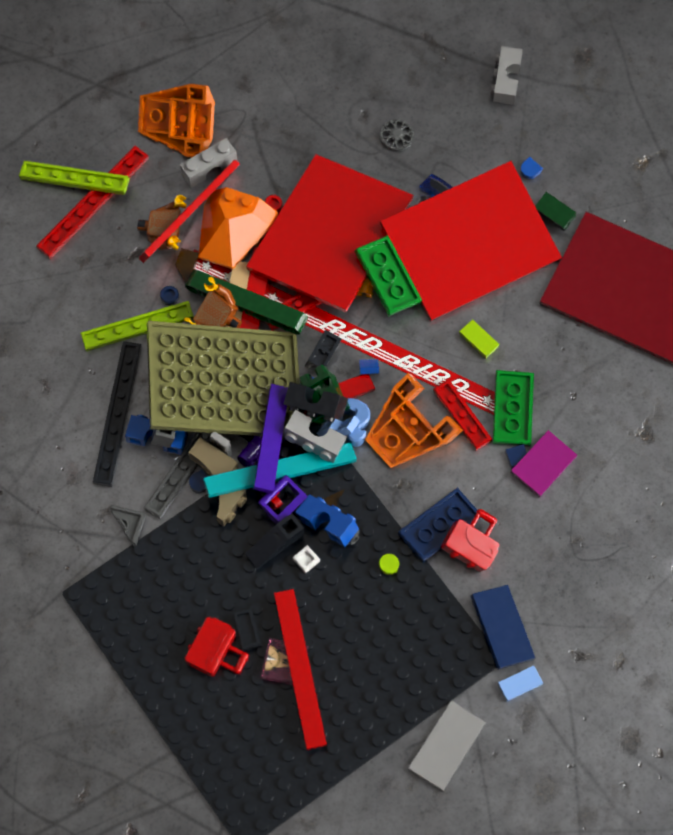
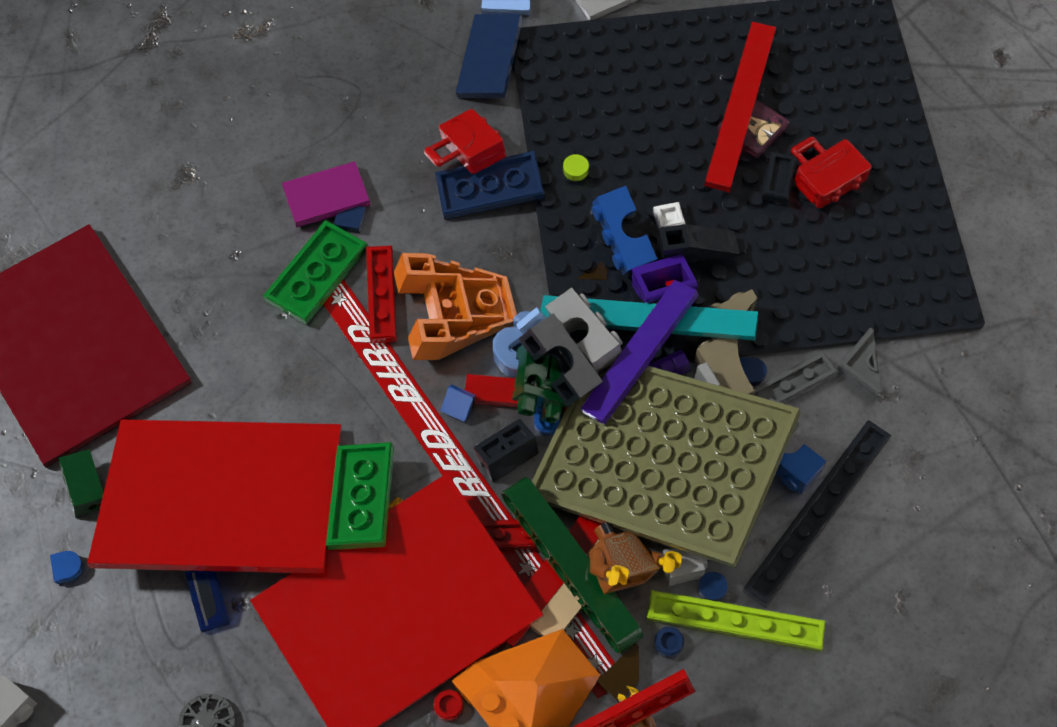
camera: 150 degrees left, 5 degrees down
lime tile [459,319,499,359] -> none

